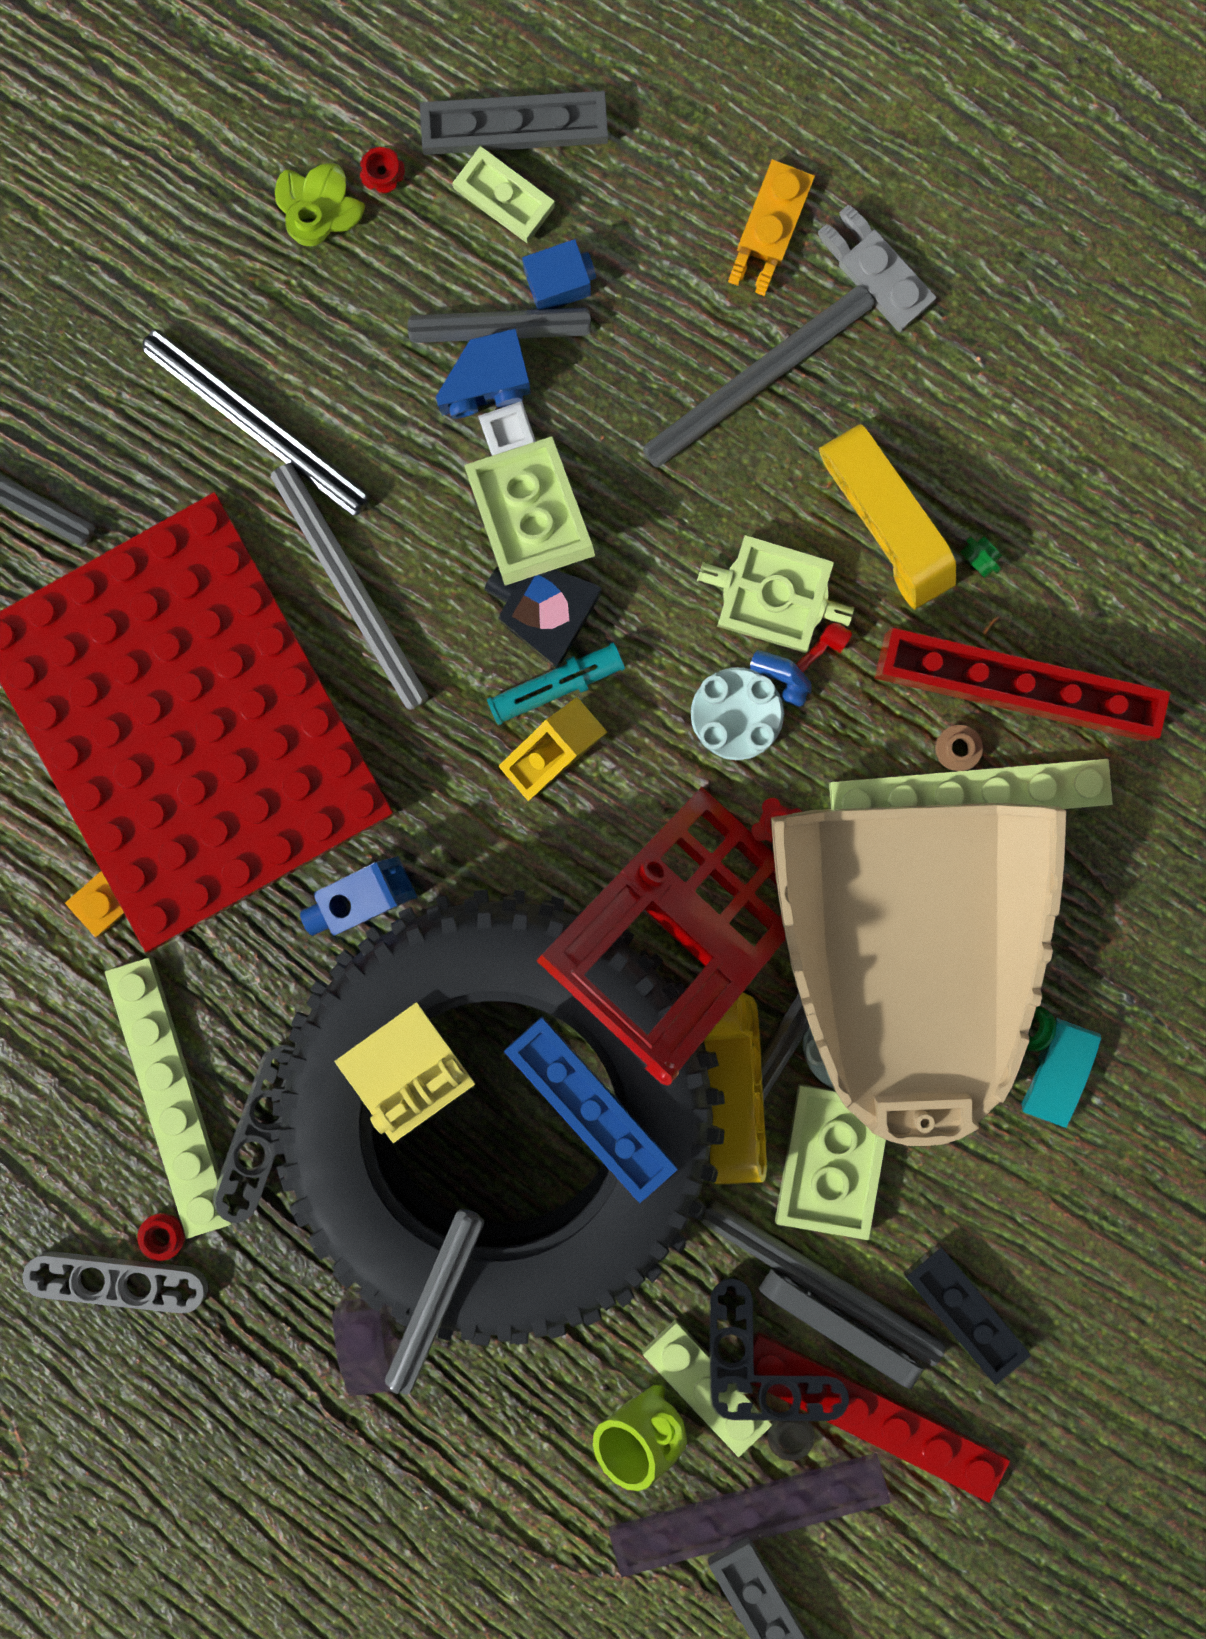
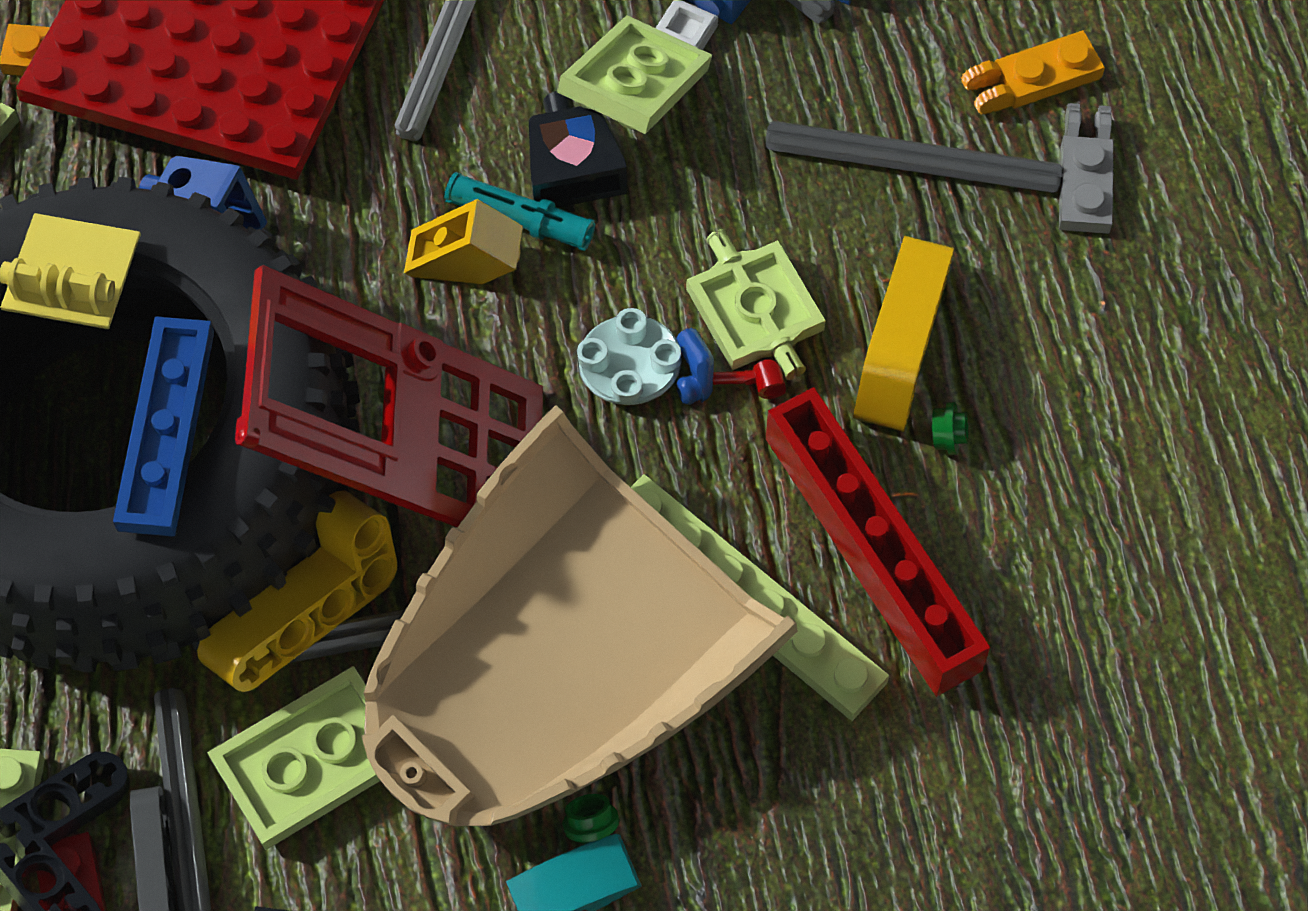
camera: 45 degrees right, 25 degrees down
medium nougat plate [935,725,983,771] -> none

